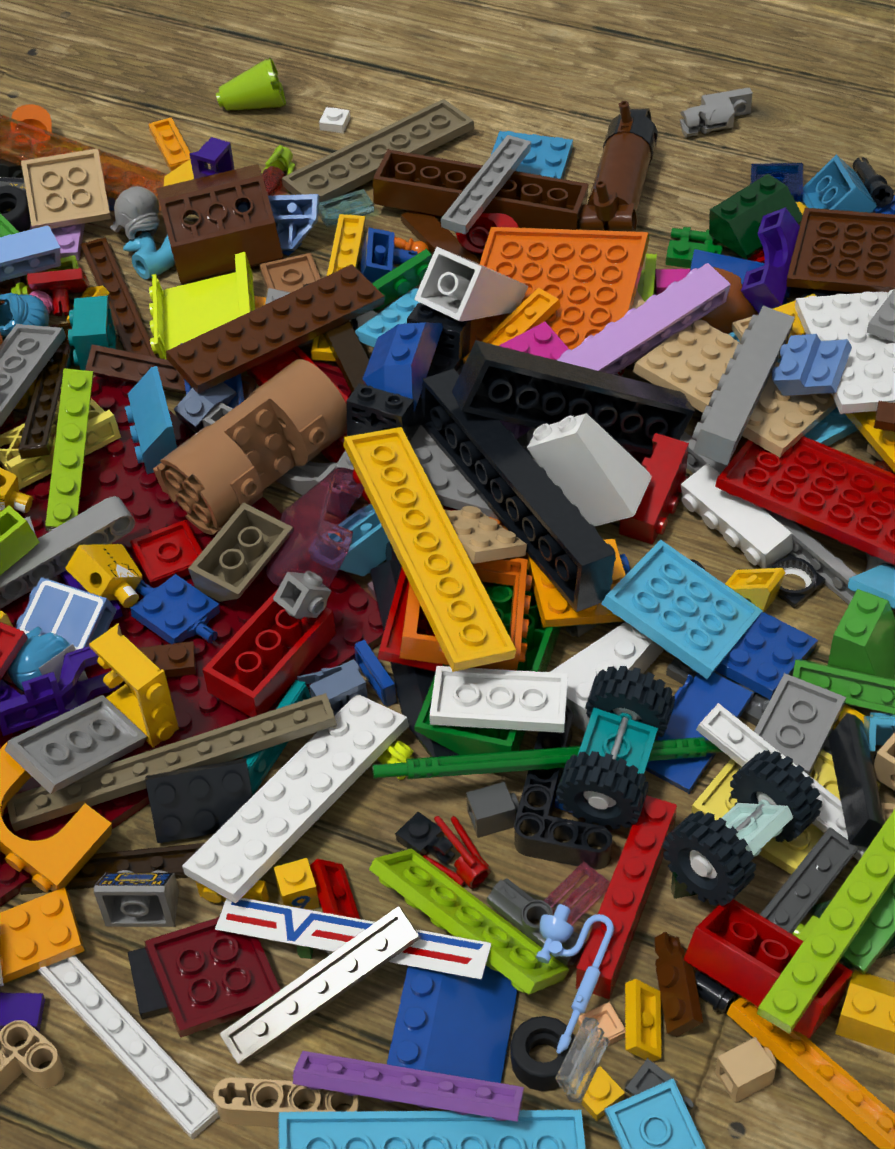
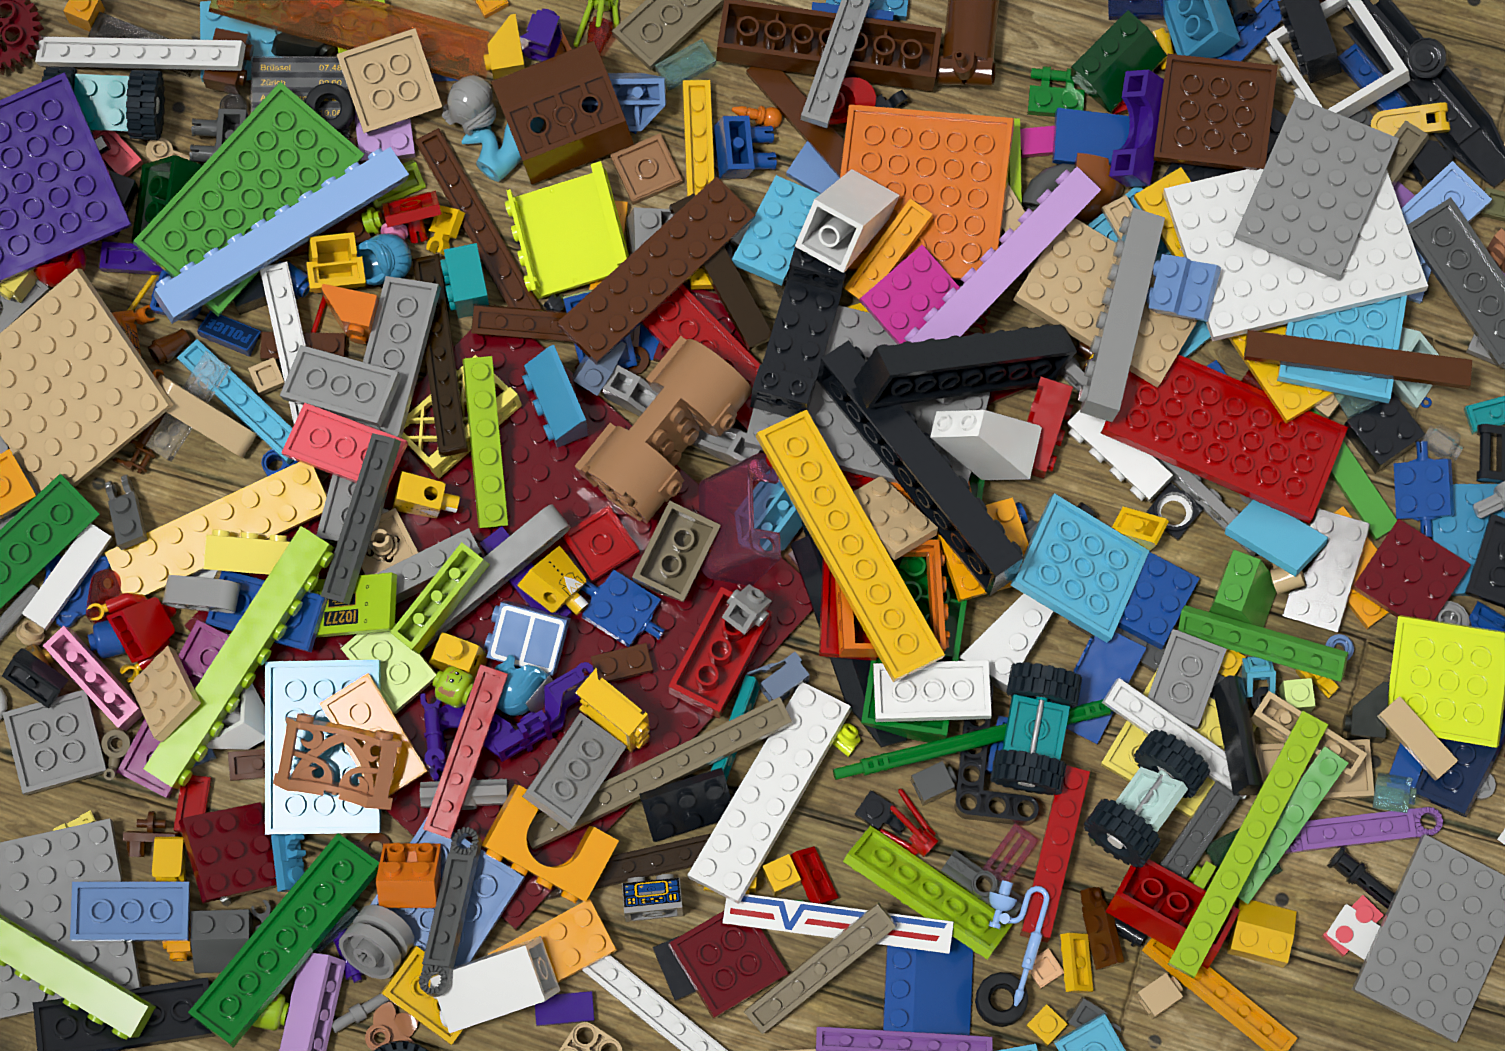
camera: 10 degrees left, 25 degrees up
blue tile [354,640,397,707] -> none
blue wedge [362,322,443,411] -> none
green plate [372,249,432,312] -> none
clear tile [556,1017,610,1103] -> none

